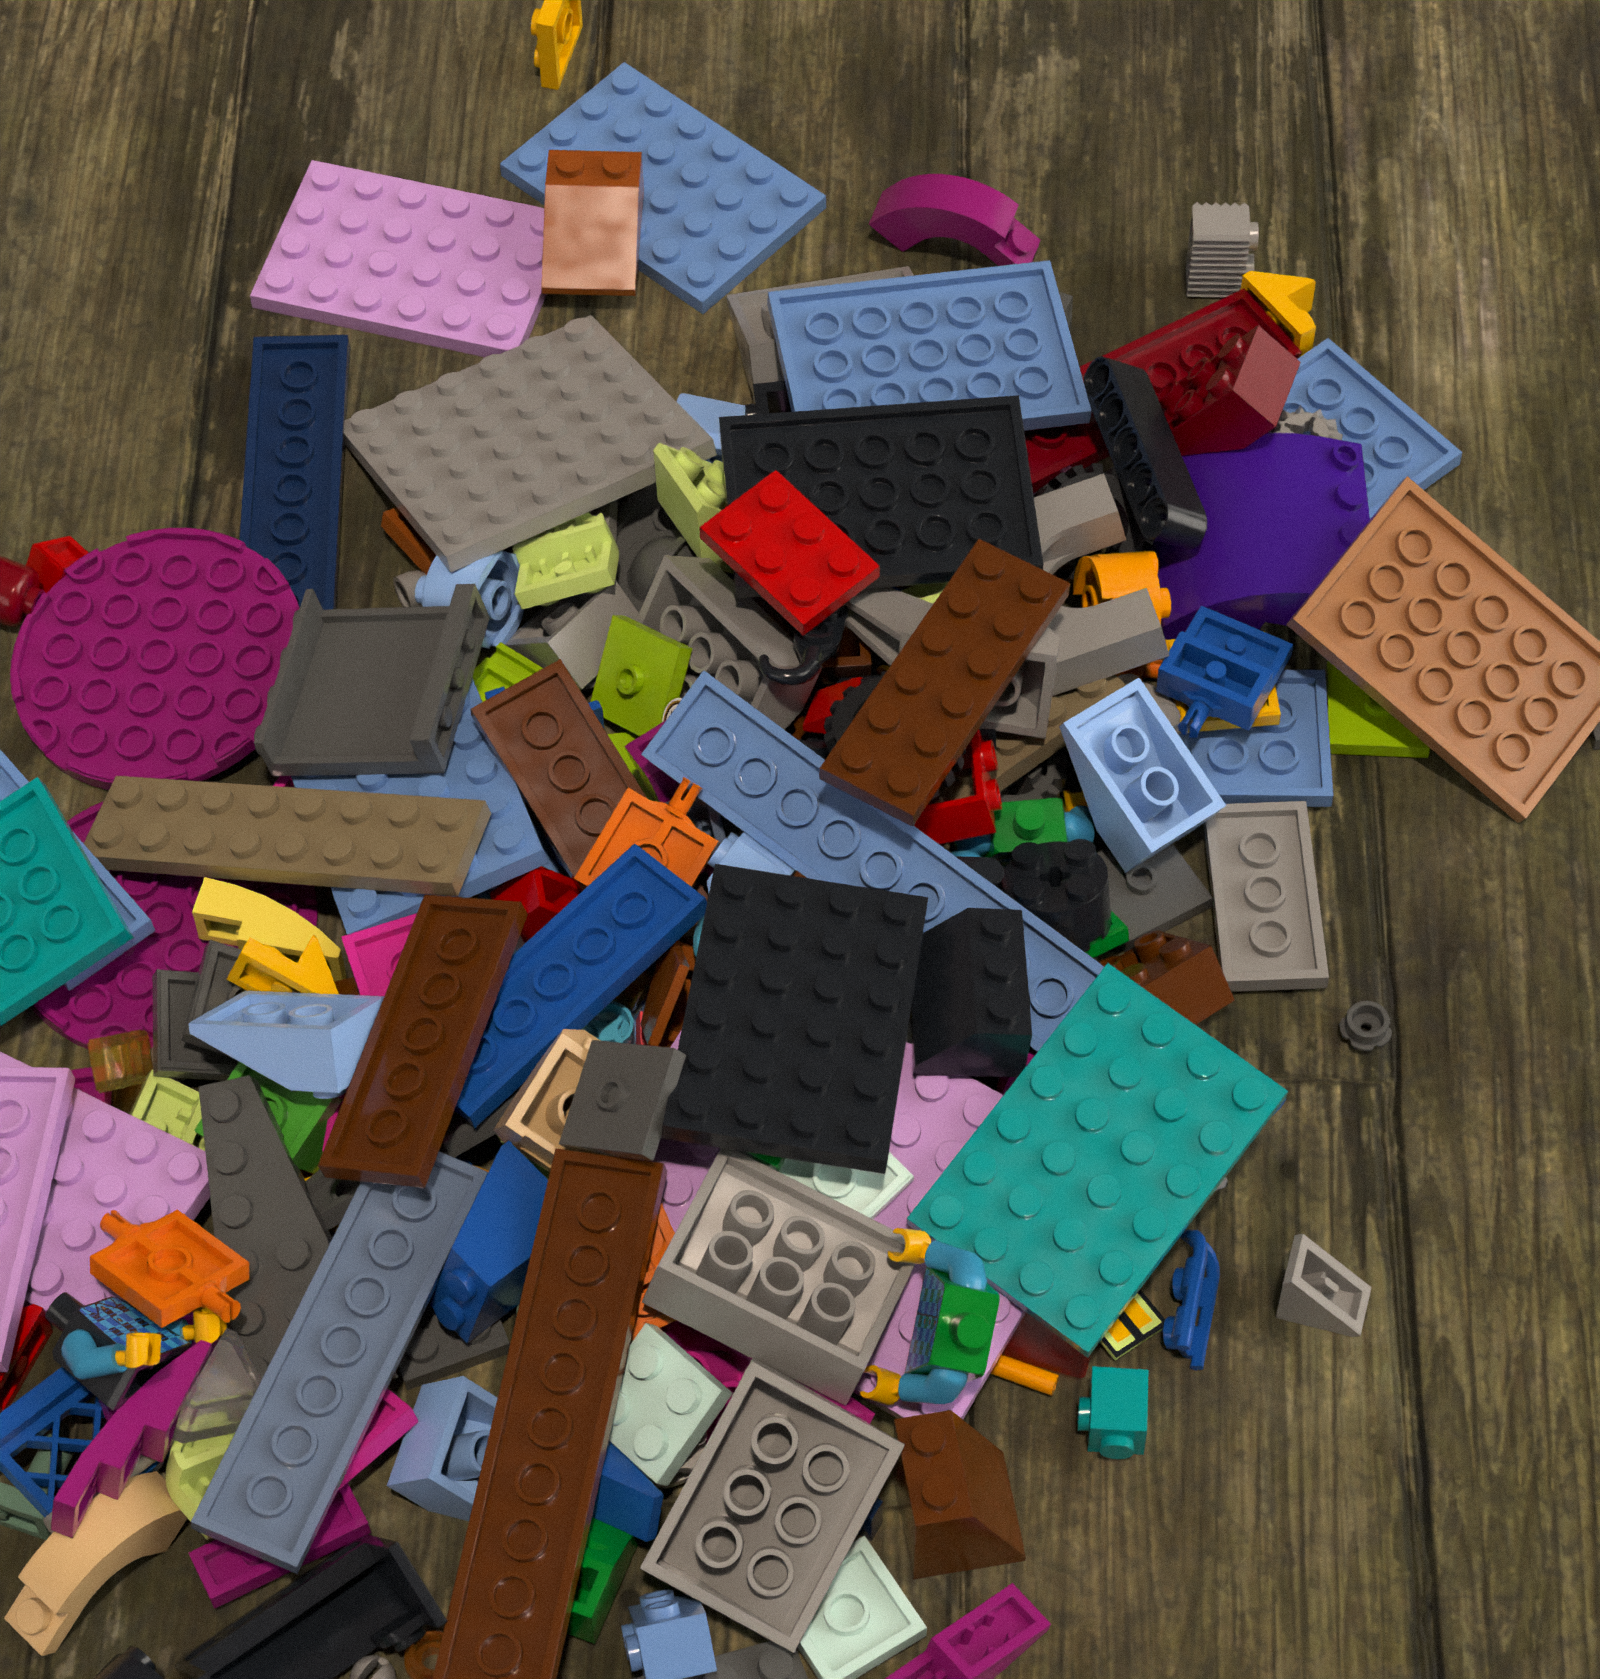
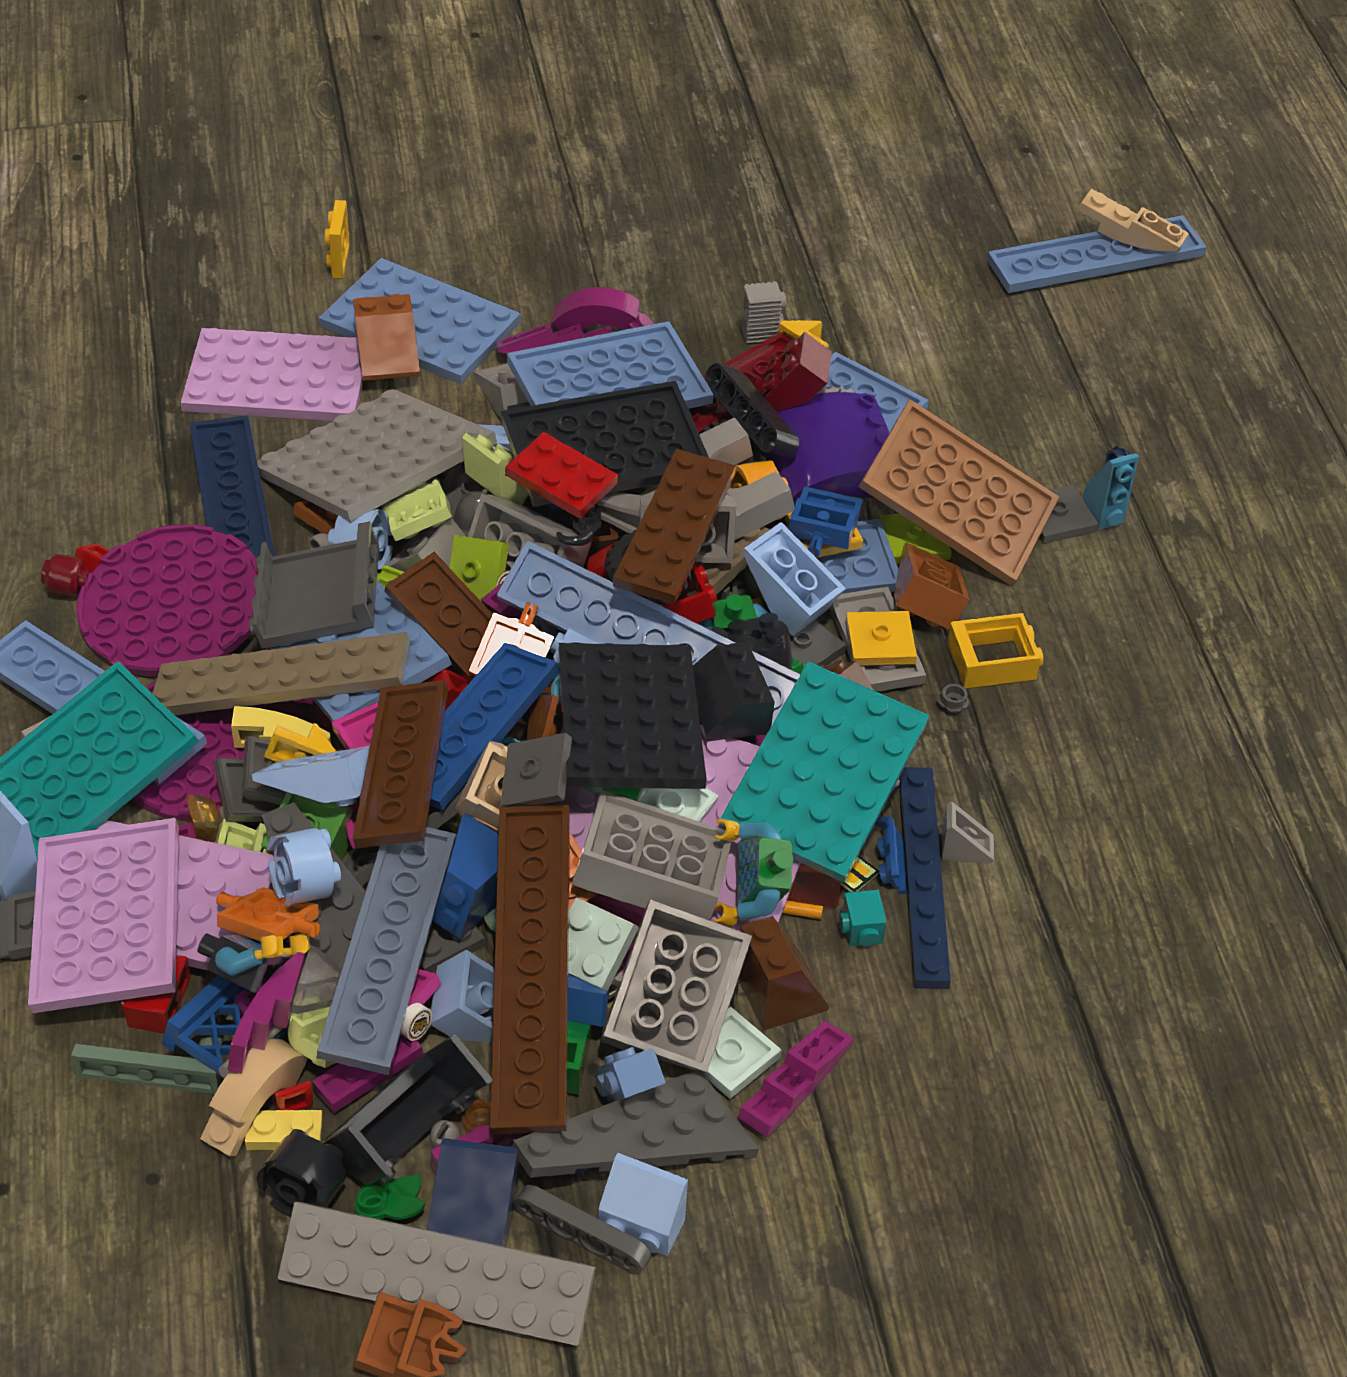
camera: 15 degrees left, 10 degrees down
none -> light yellow plate [245,1110,323,1150]
none -> light blue brick [267,828,341,906]
none -> red slope [271,1081,314,1110]
none -> white tile [400,1003,432,1041]
none -> magenta slope [497,322,613,354]
none -> yellow plate [846,611,917,666]
none -> dark orange slope [894,542,969,629]
none -> dark blue plate [899,767,951,989]
none -> yellow window [947,613,1043,689]

